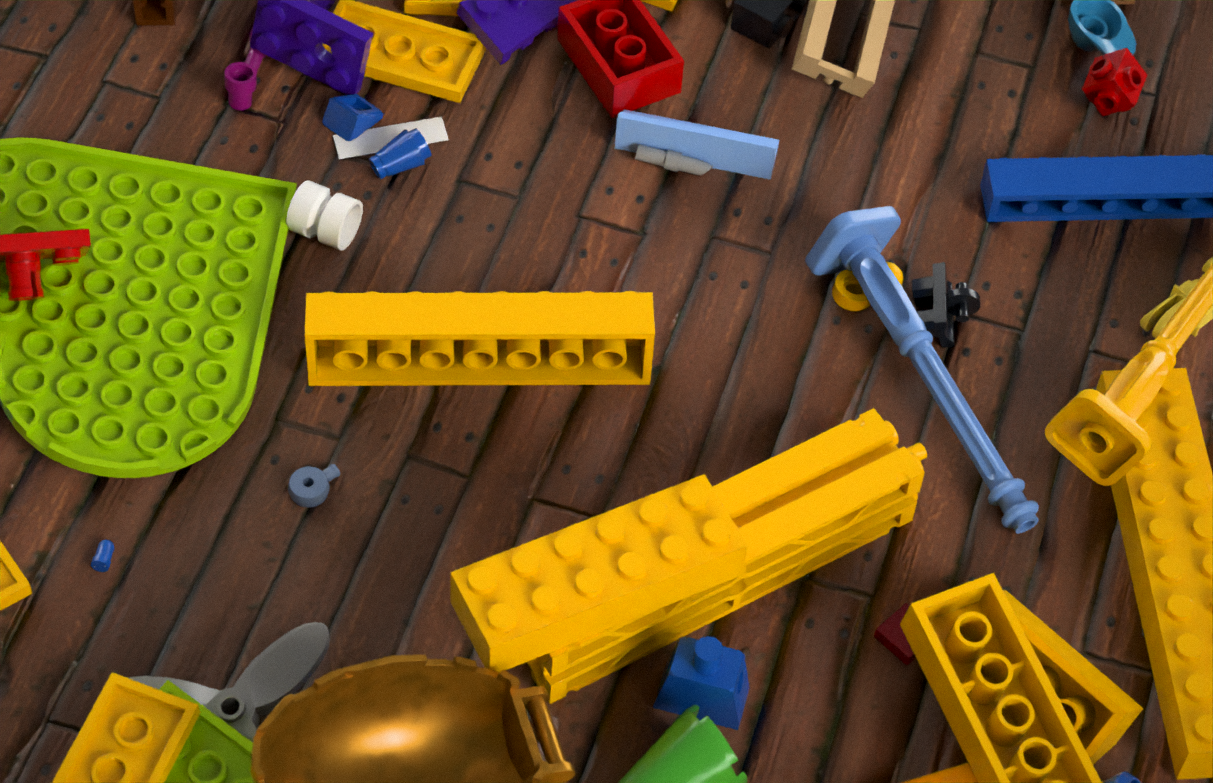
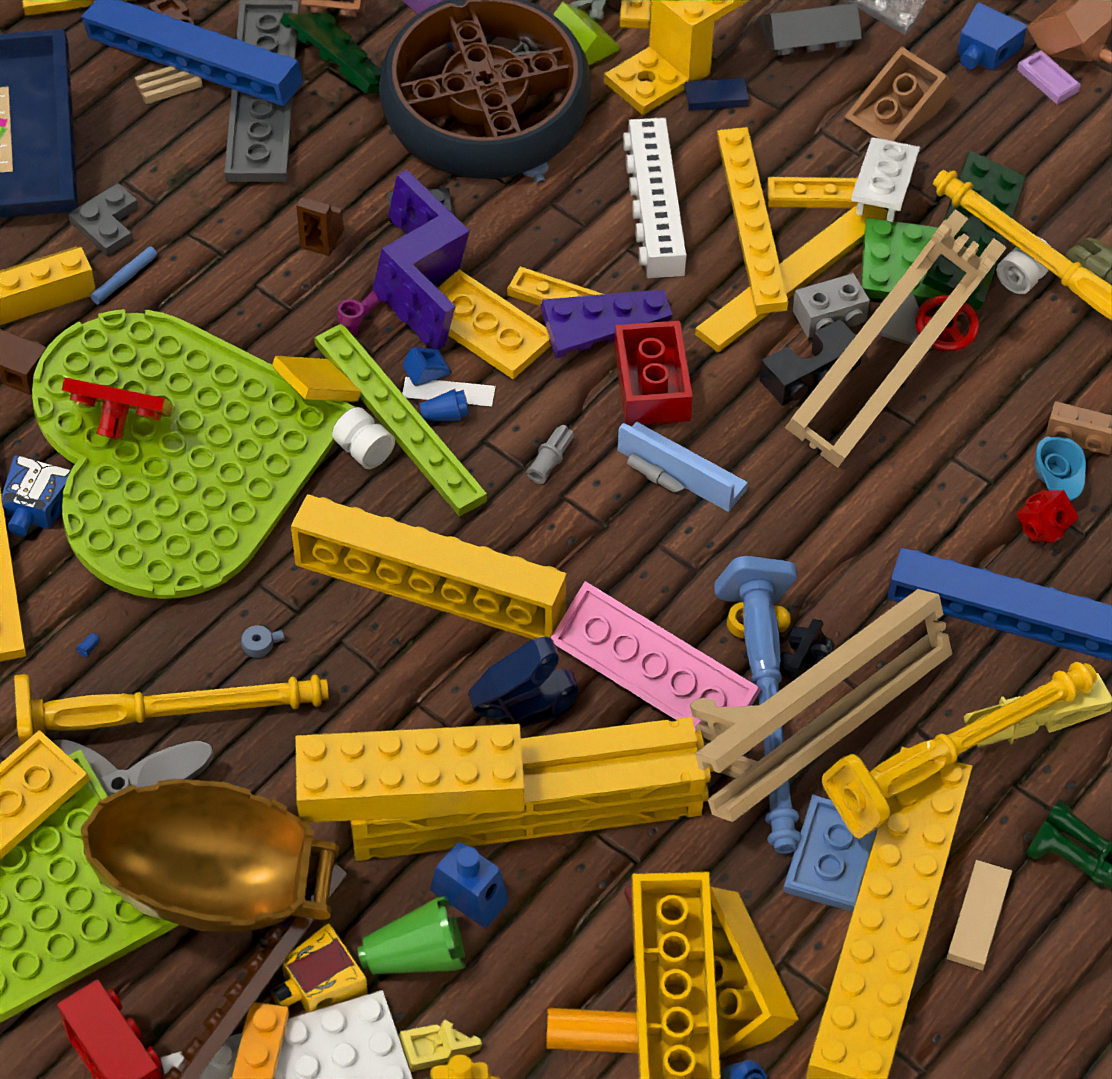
camera: 25 degrees right, 0 degrees up
none -> yellow piece [14,674,329,746]
none -> yellow tile [272,356,362,402]
none -> lime plate [315,324,487,517]
none -> dark blue connector [468,637,579,728]
none -> light grey axle [526,425,574,484]
none -> bright pink plate [551,581,761,730]
none -> tan piece [690,589,952,822]
none -> medium blue tile [783,795,878,912]

